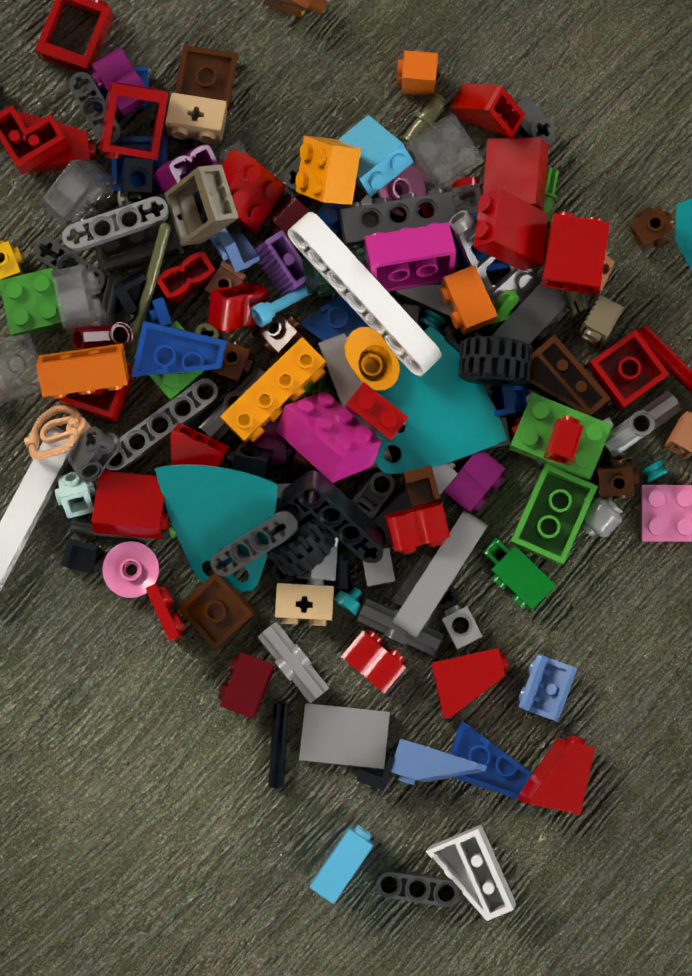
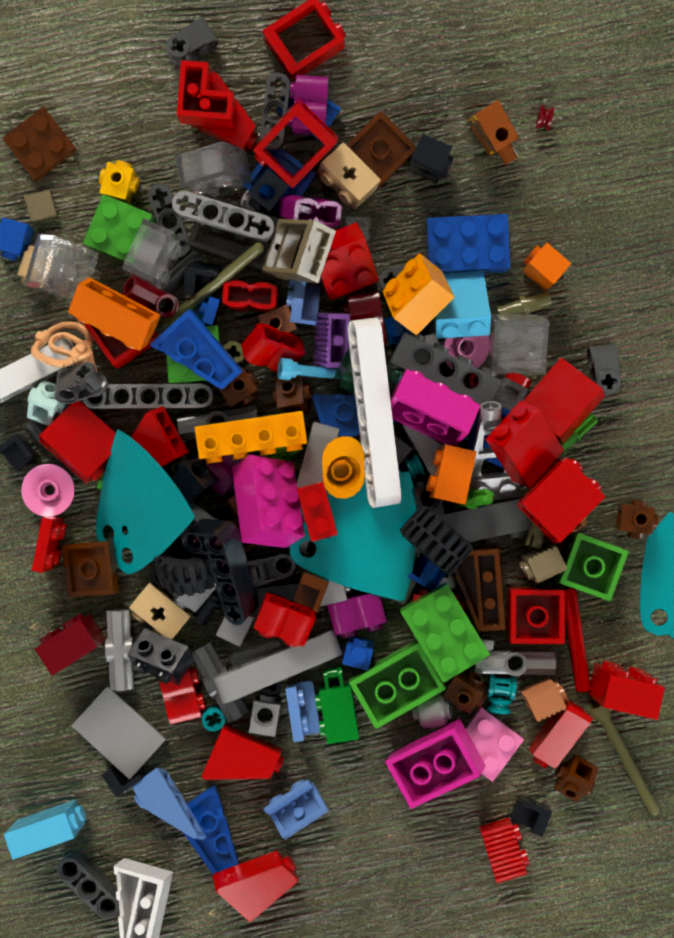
camera: 30 degrees right, 5 degrees up
dark grey beam [210,511,298,577] -> none
black axle [268,704,289,788] -> none
teal tile [333,587,363,616] -> none
red slope [449,84,526,138] -> none
red brick [543,415,584,465] -> none
none -> black brick [127,628,194,685]
none -> teal bush [201,706,226,732]
none -> medium blue bracket [285,680,320,742]
none -> blue brick [342,636,374,671]
none -> dark pink brick [385,719,486,809]
none -> black brick [409,134,454,184]
none -> blue brick [425,214,510,274]
none -> teal bush [487,674,517,700]
none -> bright green brick [555,532,629,602]

